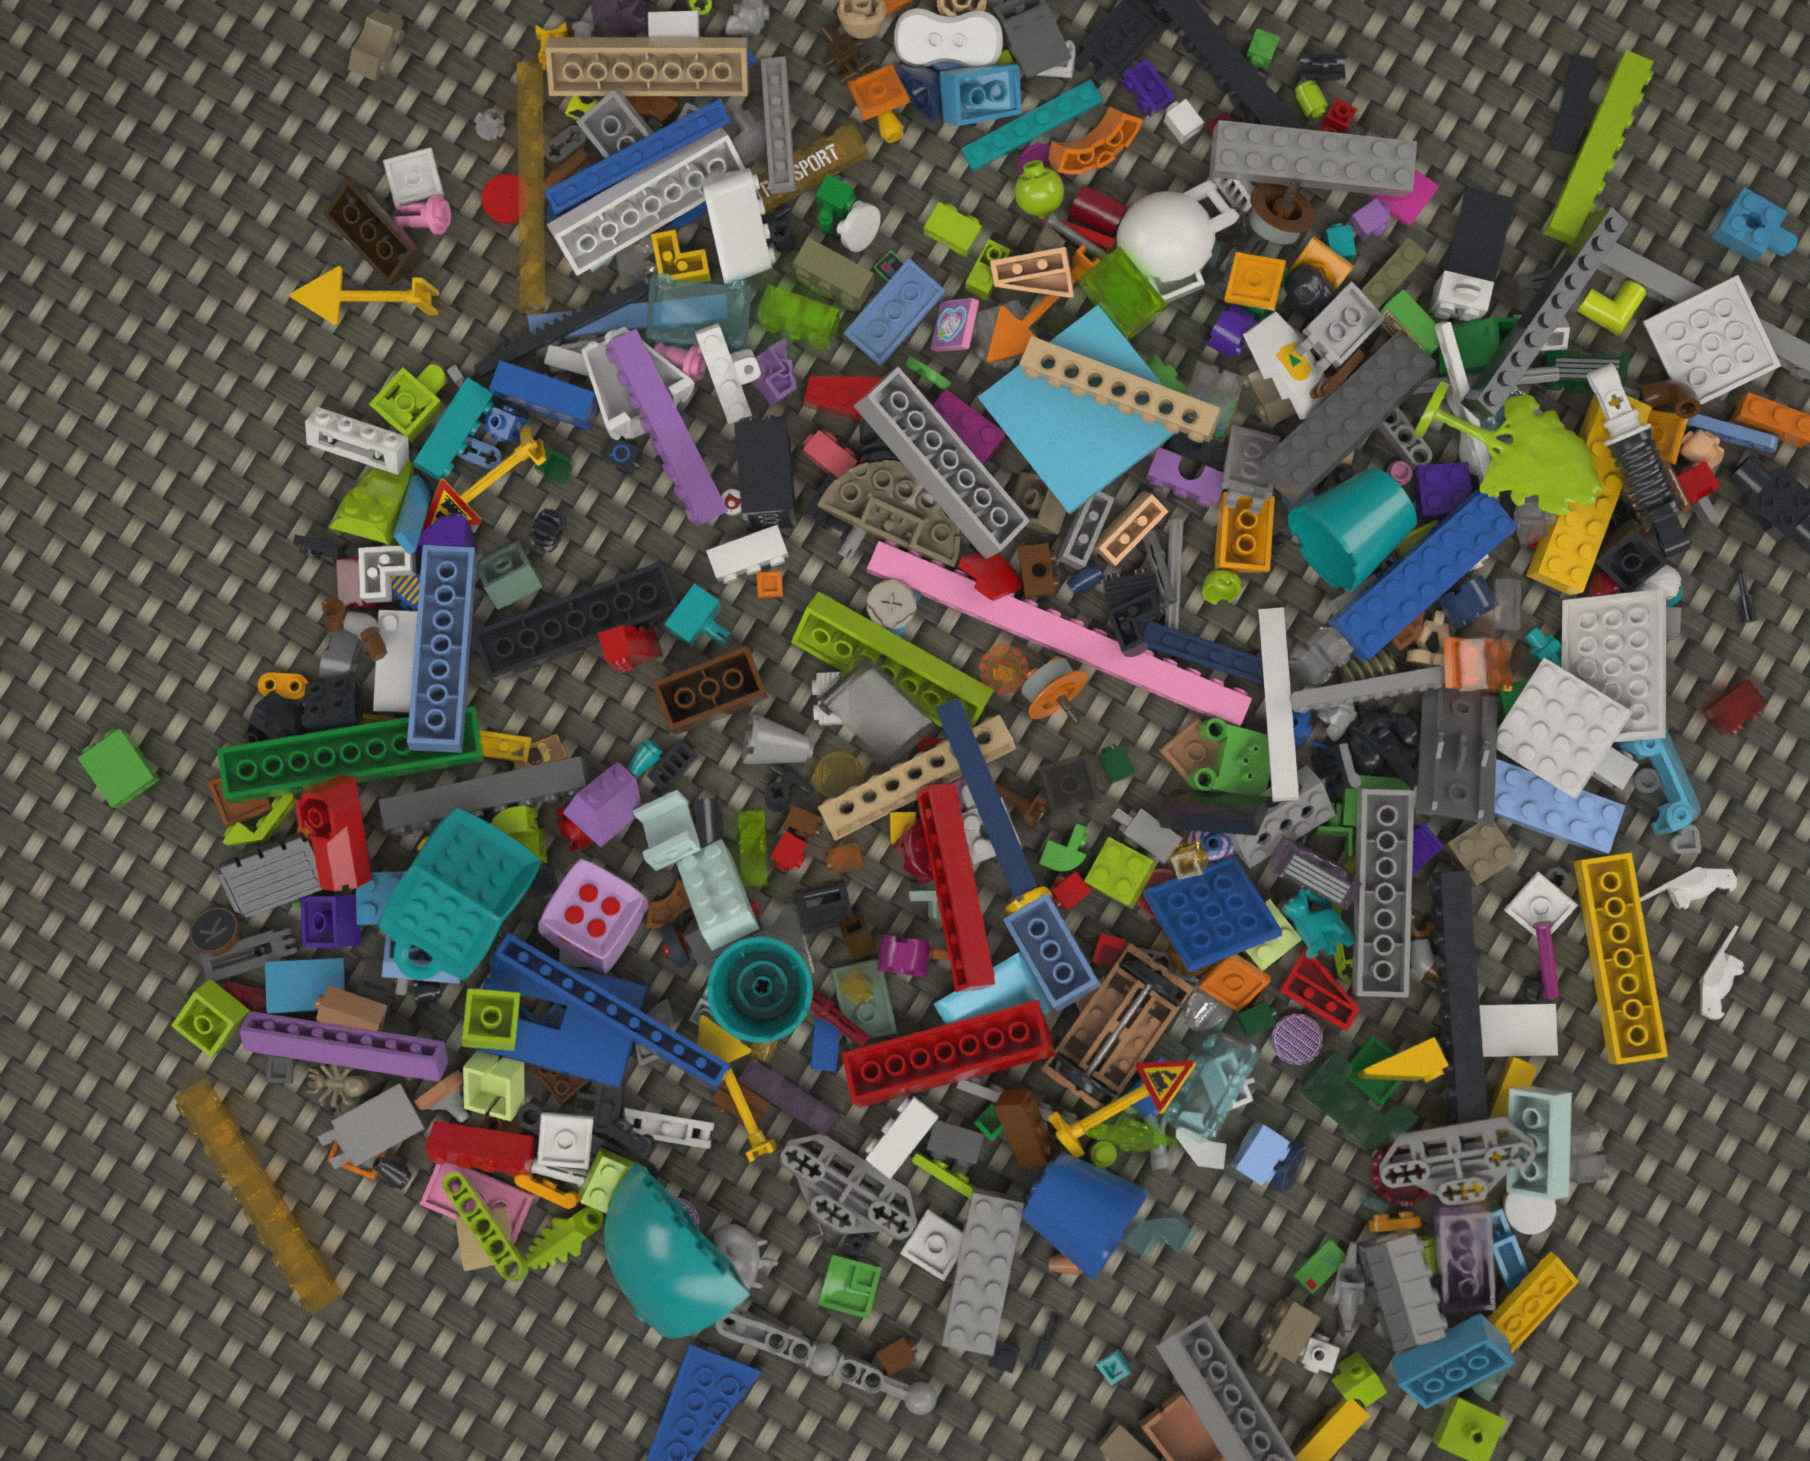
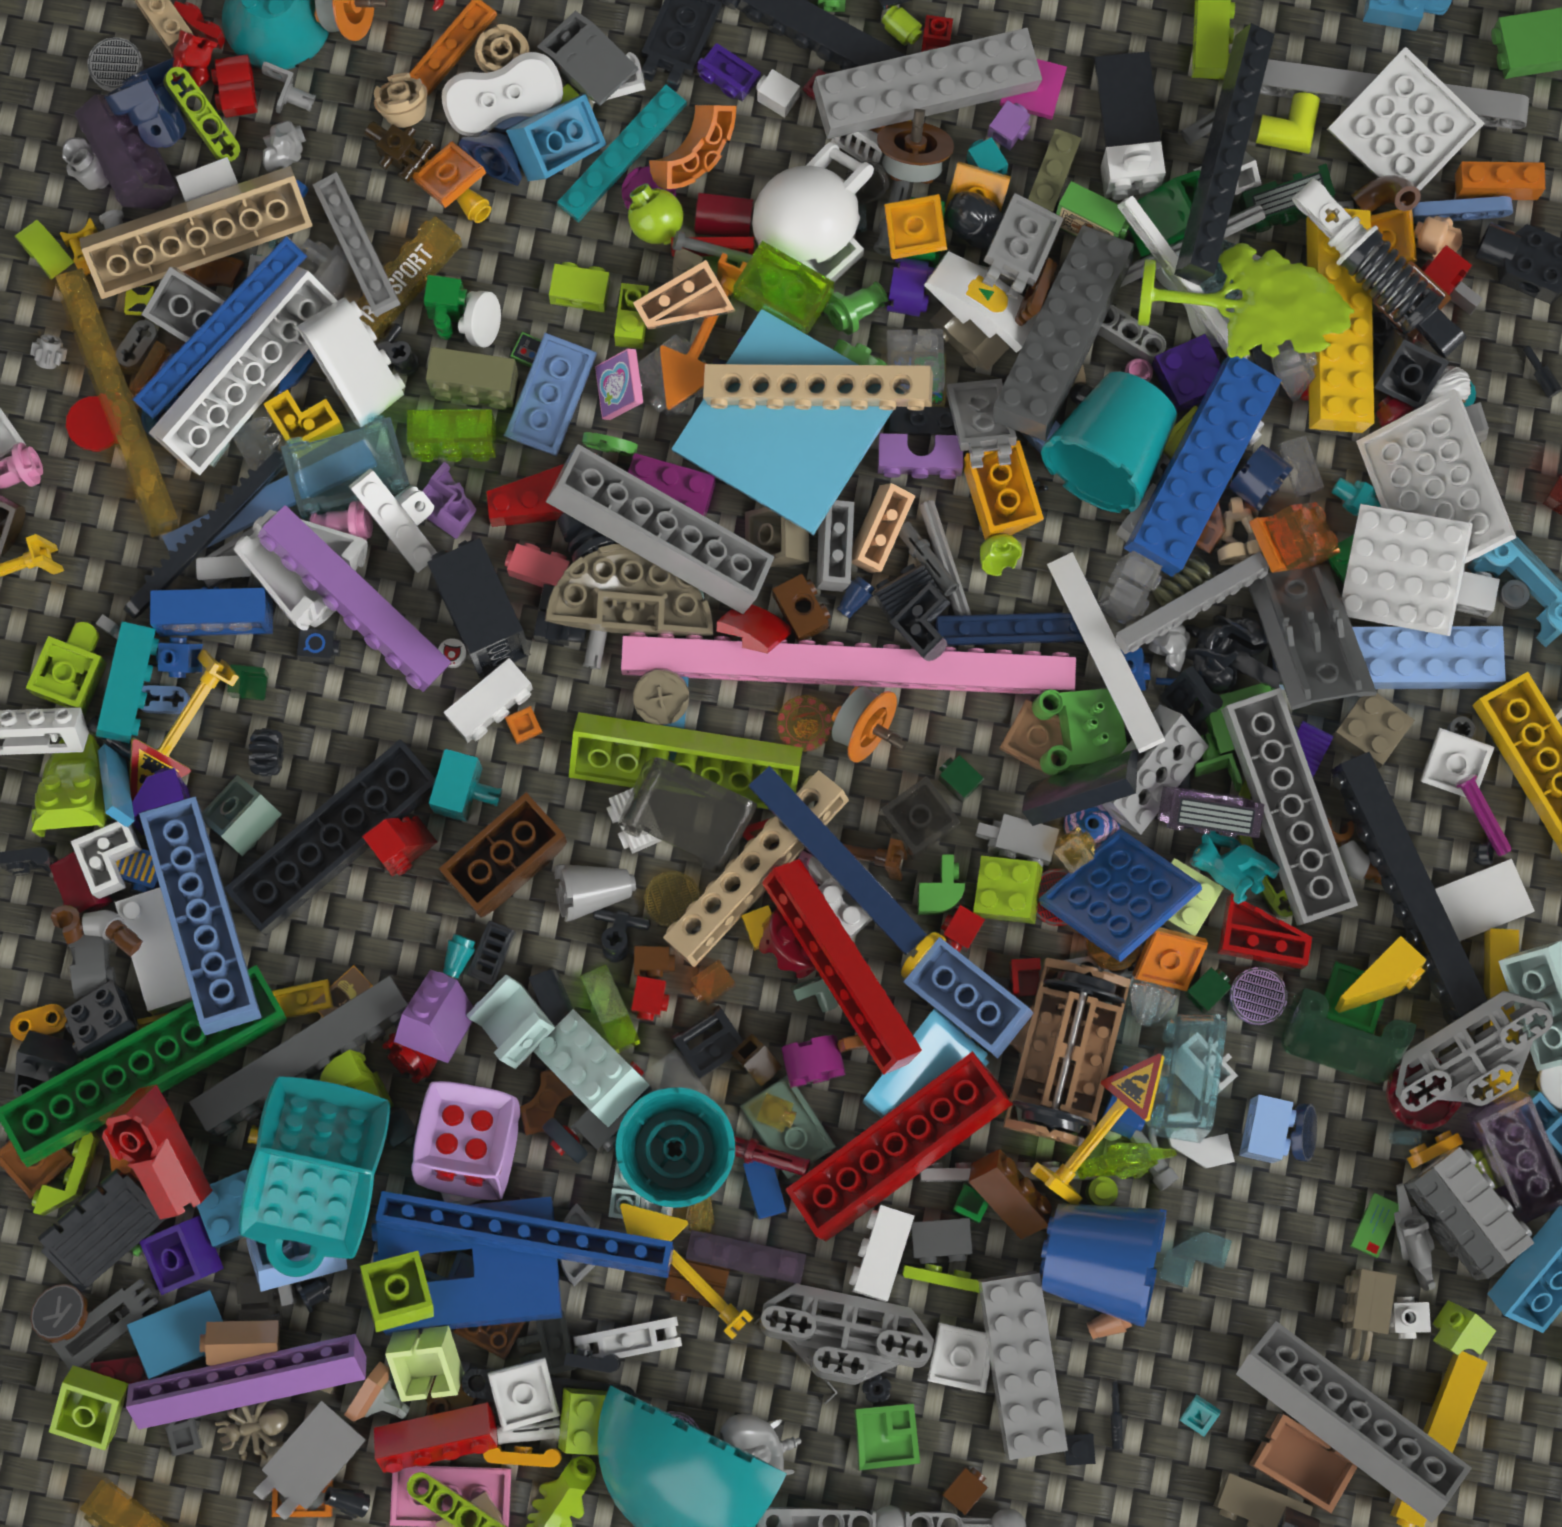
camera: 25 degrees left, 5 degrees down
none -> lime slope [15,220,74,280]
none -> bright green piece [823,281,888,335]

